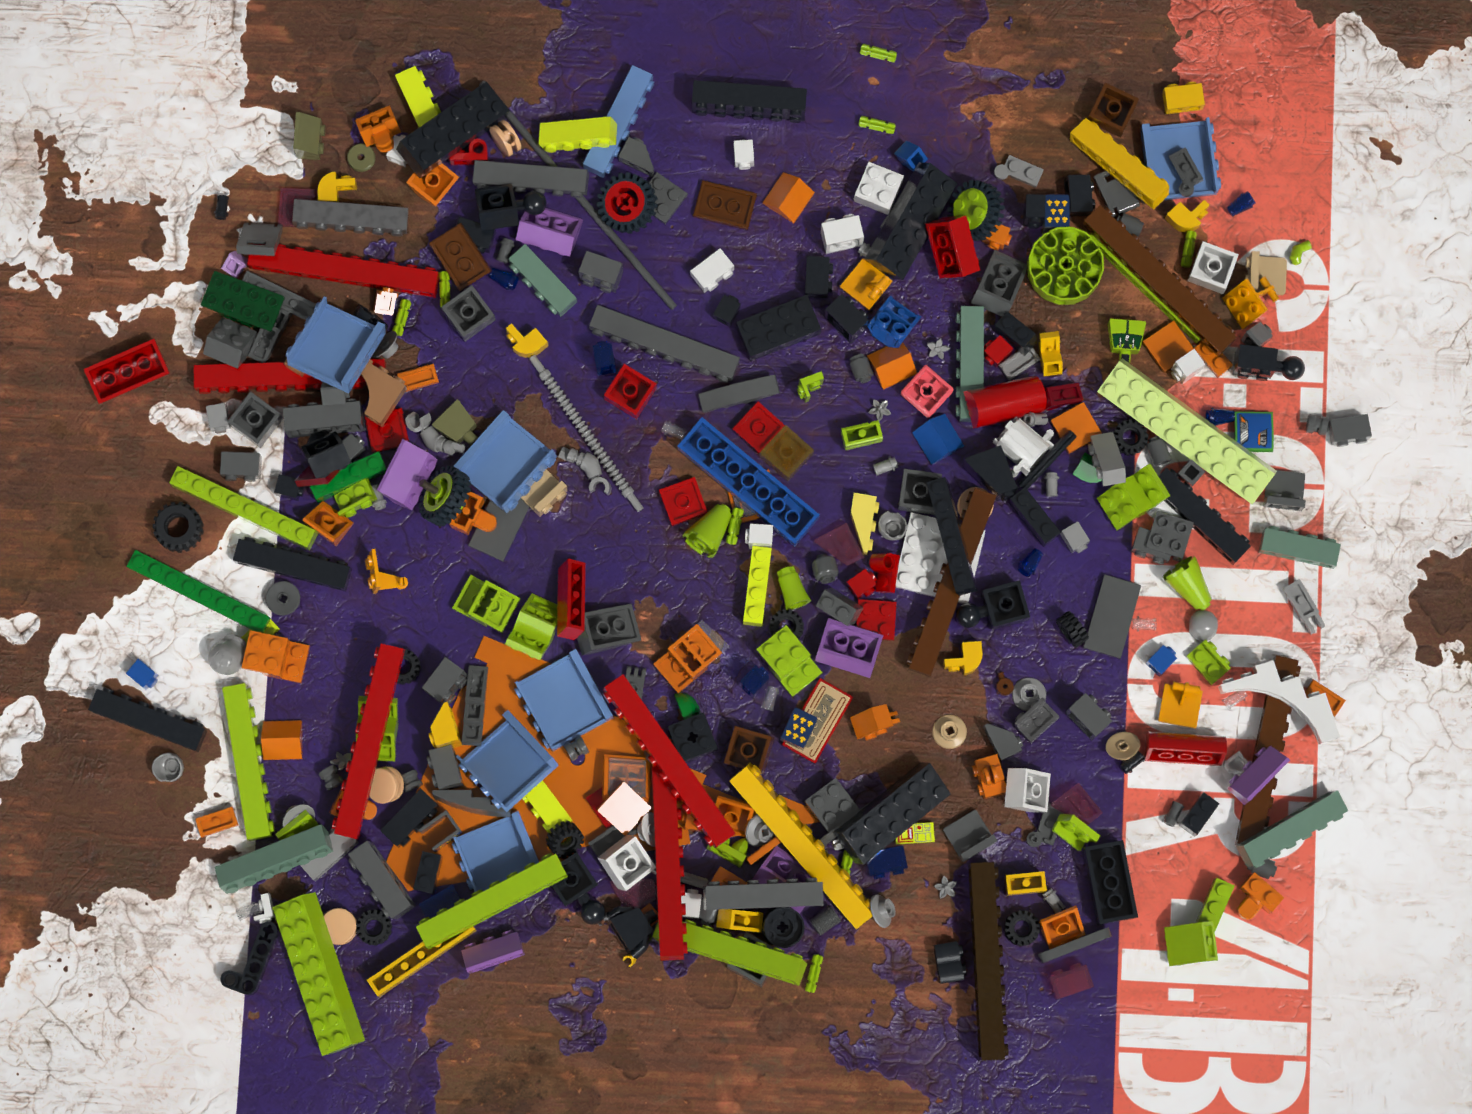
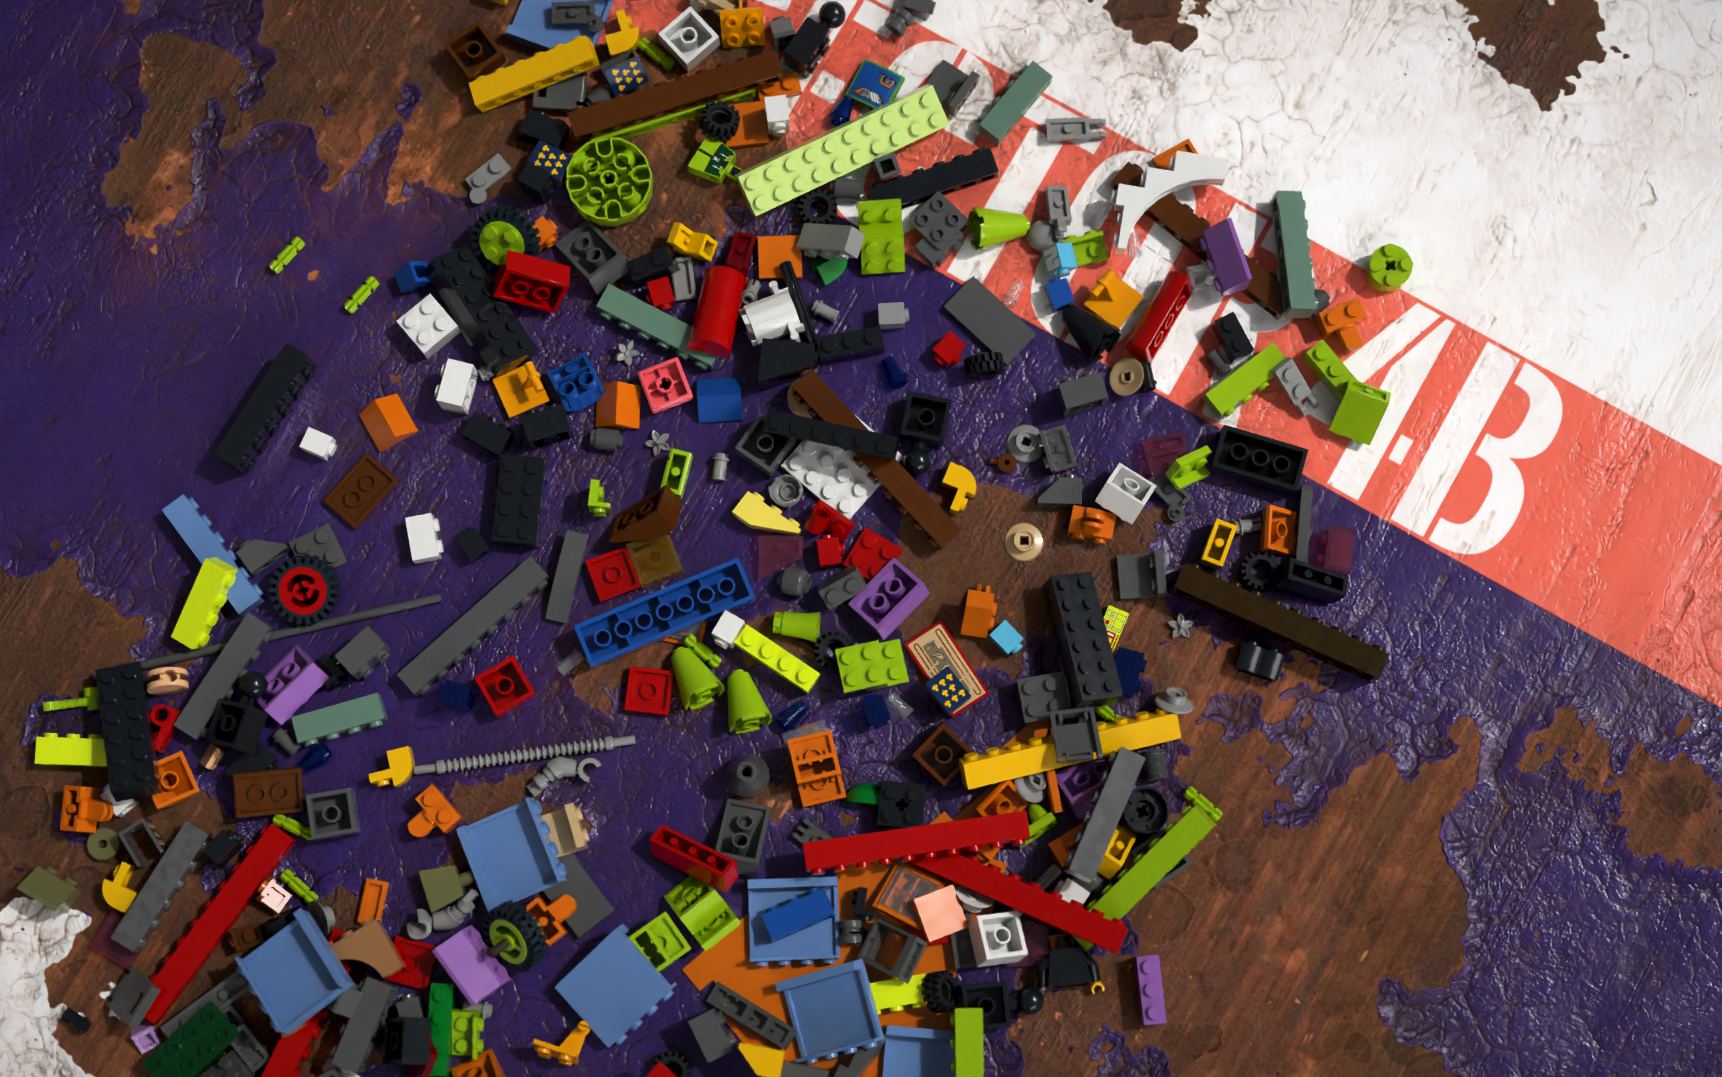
camera: 65 degrees left, 0 degrees up
none -> lime brick [42,687,100,711]
none -> dark grey piece [118,817,168,868]
none -> light nougat slope [200,744,225,770]
none -> black brick [203,829,244,866]
none -> reddish brown bracket [229,921,266,952]
none -> black bracket [319,653,347,689]
none -> orange brick [408,784,464,838]
none -> medium blue panel [554,924,677,1048]
none -> piece [600,49,649,96]
none -> reddish brown slope [608,485,683,543]
none -> black tyre [699,100,740,142]
none -> dark grey cone [726,753,770,798]
none -> lime cone [727,669,772,734]
none -> blue brick [762,887,836,942]
none -> clear blue cone [776,700,809,732]
none -> black bracket [851,887,877,921]
none -> dark grey window [857,917,928,984]
none -> red brick [932,331,966,368]
none -> medium azure brick [988,620,1024,656]
none -> medium azure brick [1042,243,1078,277]
none -> light grey plate [1045,185,1072,240]
none -> dark grey container [1048,707,1103,763]
none -> black cone [1061,305,1121,363]
none -> medium lavender brick [1134,955,1167,1025]
none -> lime brick [1203,343,1286,419]
none -> light grey hinge [1272,357,1319,417]
none -> black brick [1275,558,1348,604]
none -> lime brick [1366,243,1413,292]

